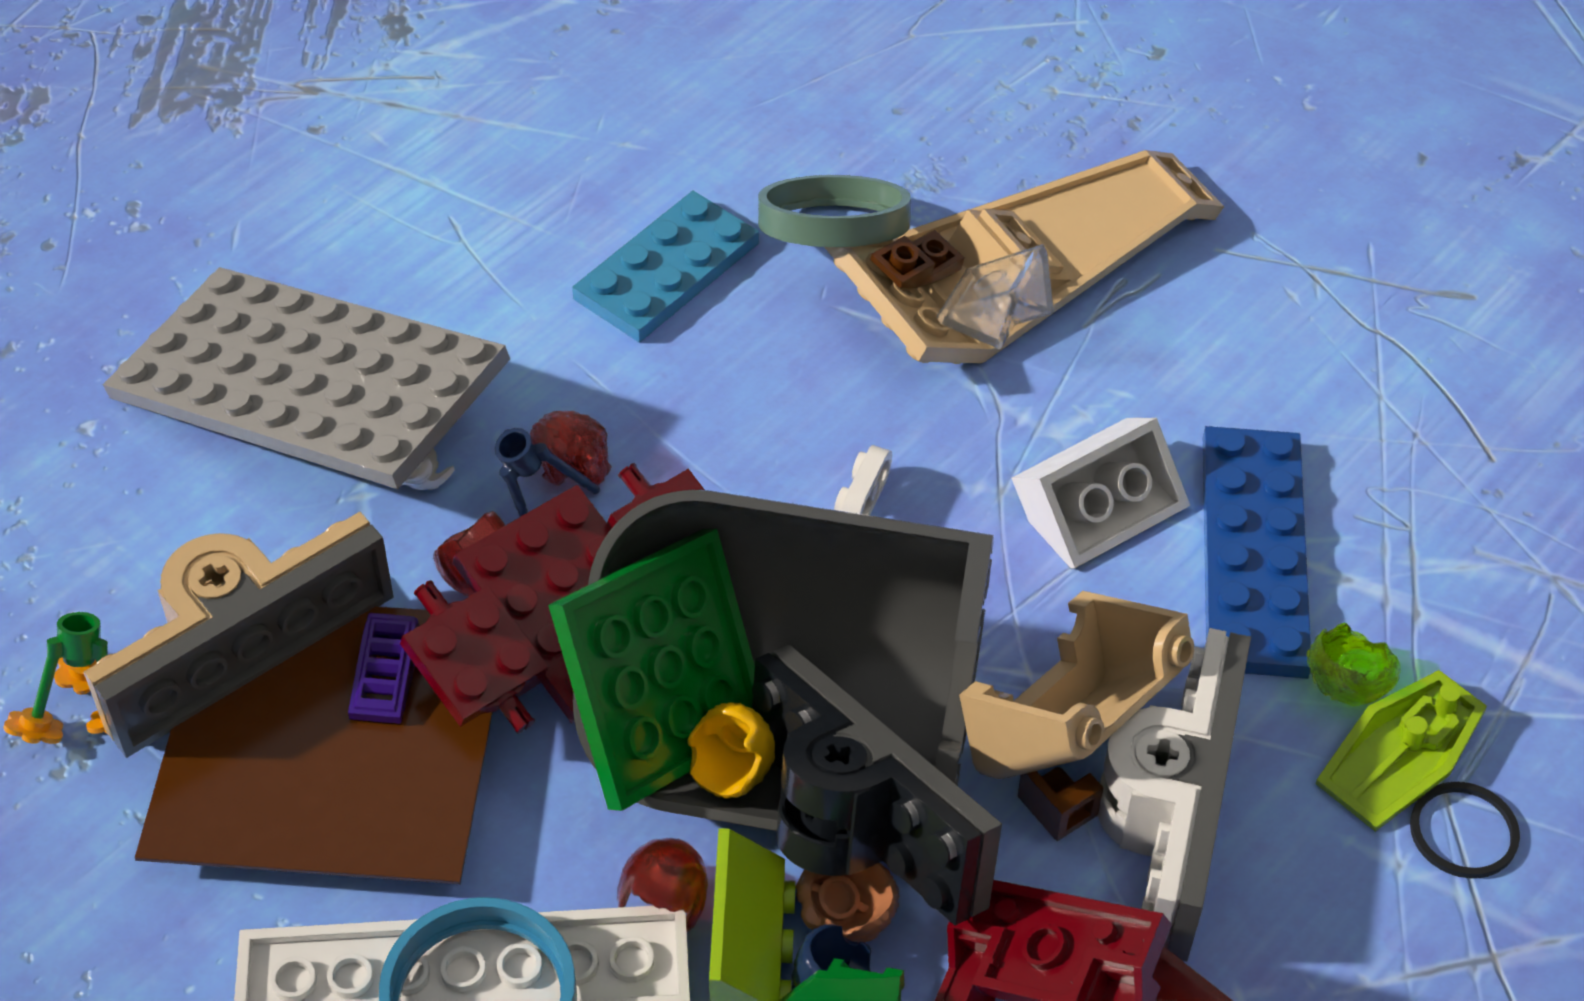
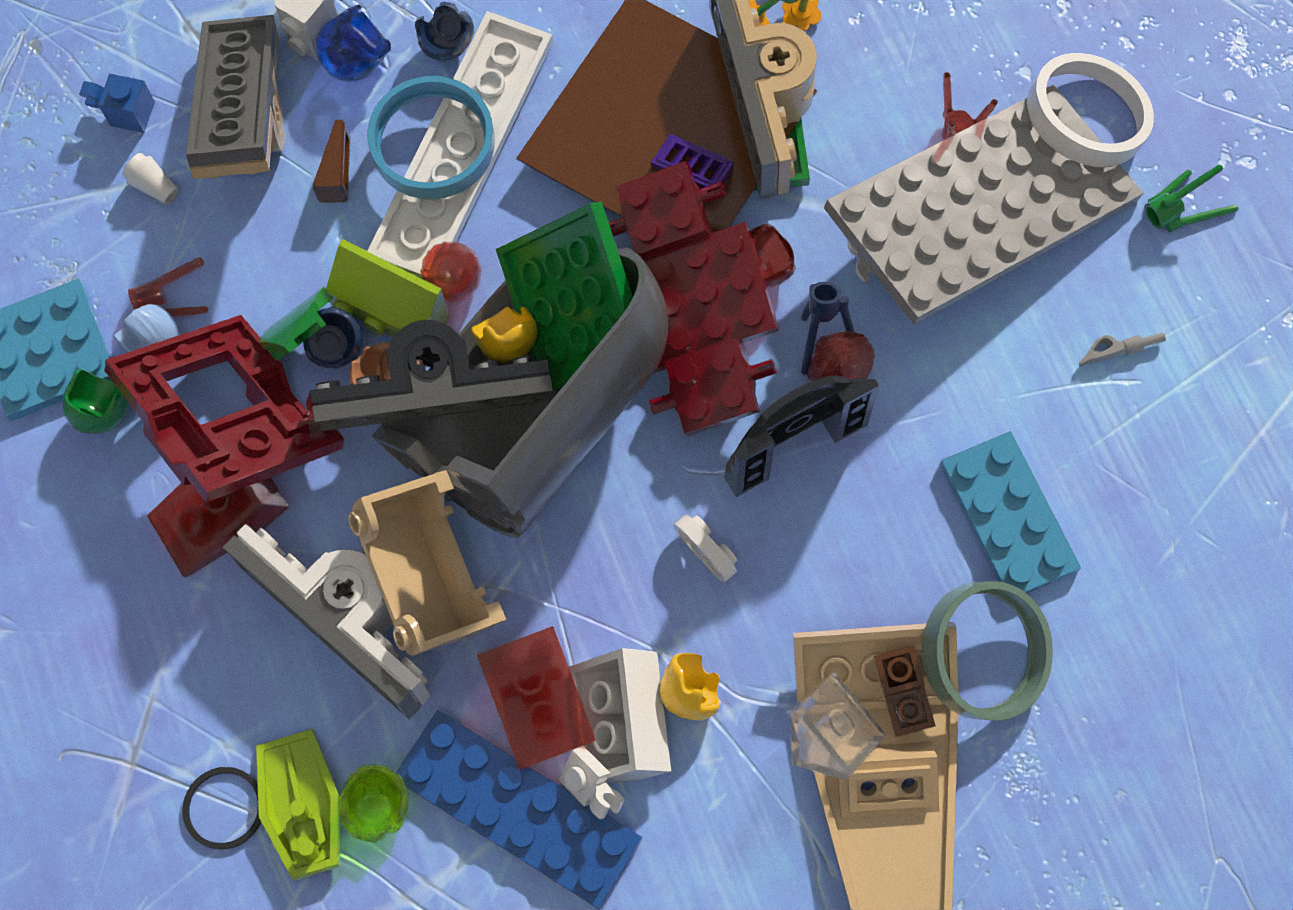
camera: 120 degrees right, 20 degrees up
none -> clear red slope [477,626,596,770]
none -> white plate [558,746,625,819]
none -> yellow hair [660,653,721,721]
none -> black slope [725,375,879,497]
none -> clear red plant [941,72,998,140]
none -> white piece [1027,53,1154,167]
none -> light grey hand [1078,332,1166,367]
none -> green plant [1144,164,1238,232]

